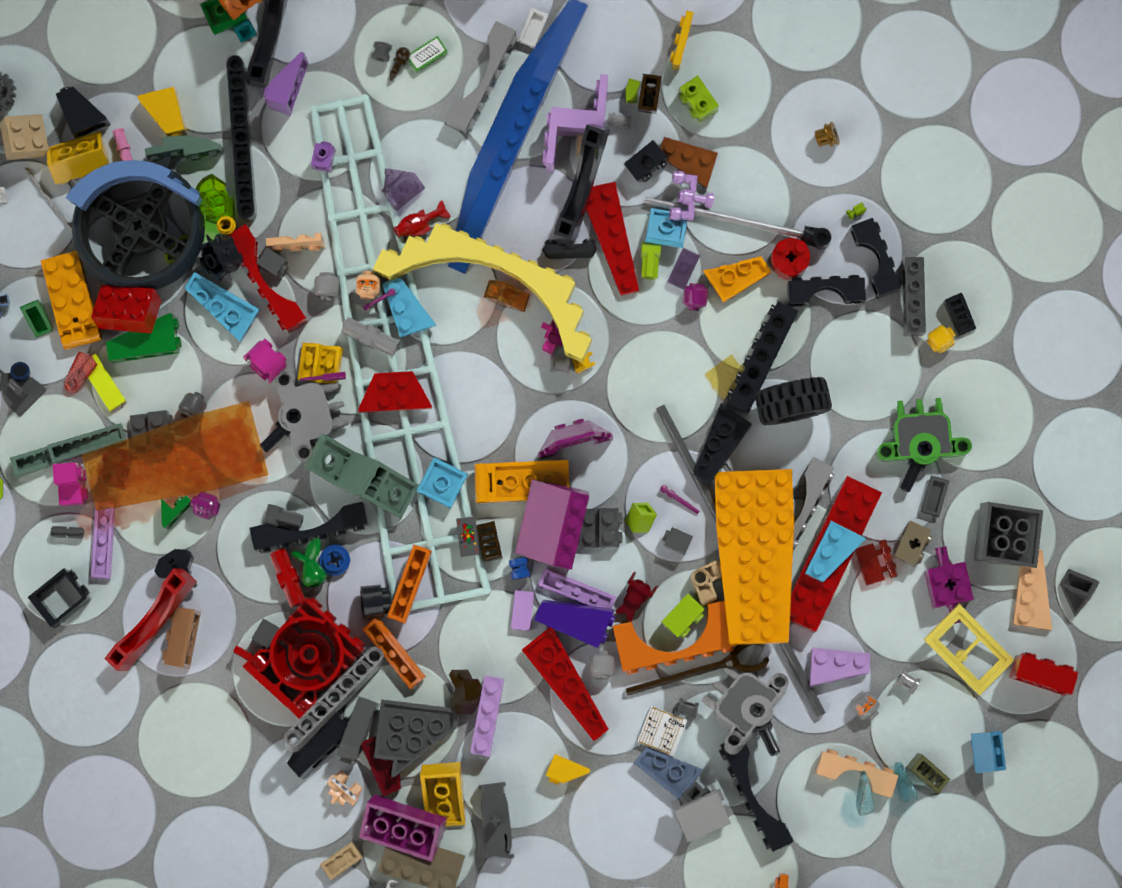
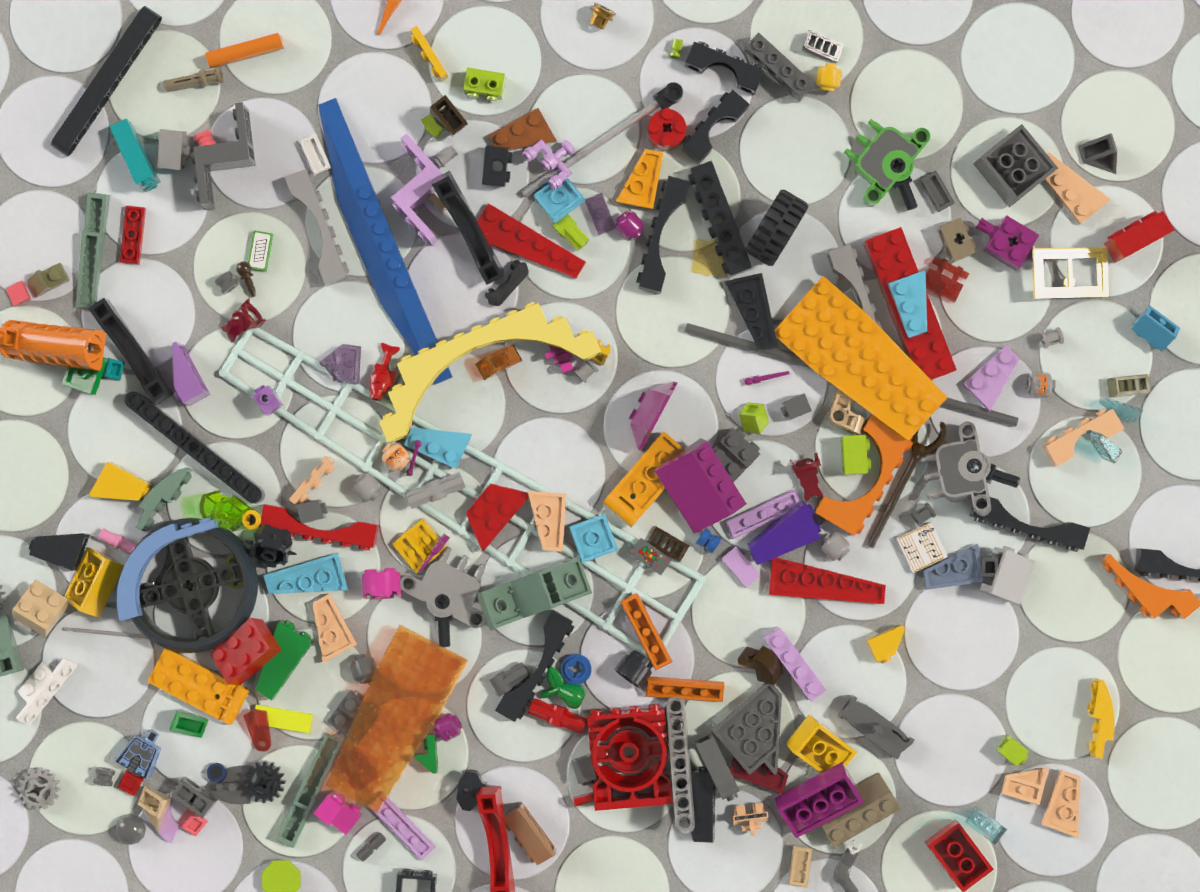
camera: 50 degrees left, 5 degrees up
none -> dark red hair [221,298,266,343]
none -> black gear [243,760,286,803]
none -> light nougat wing [312,594,357,663]
none -> light nougat wing [527,491,566,551]
none -> black arch [636,176,691,294]

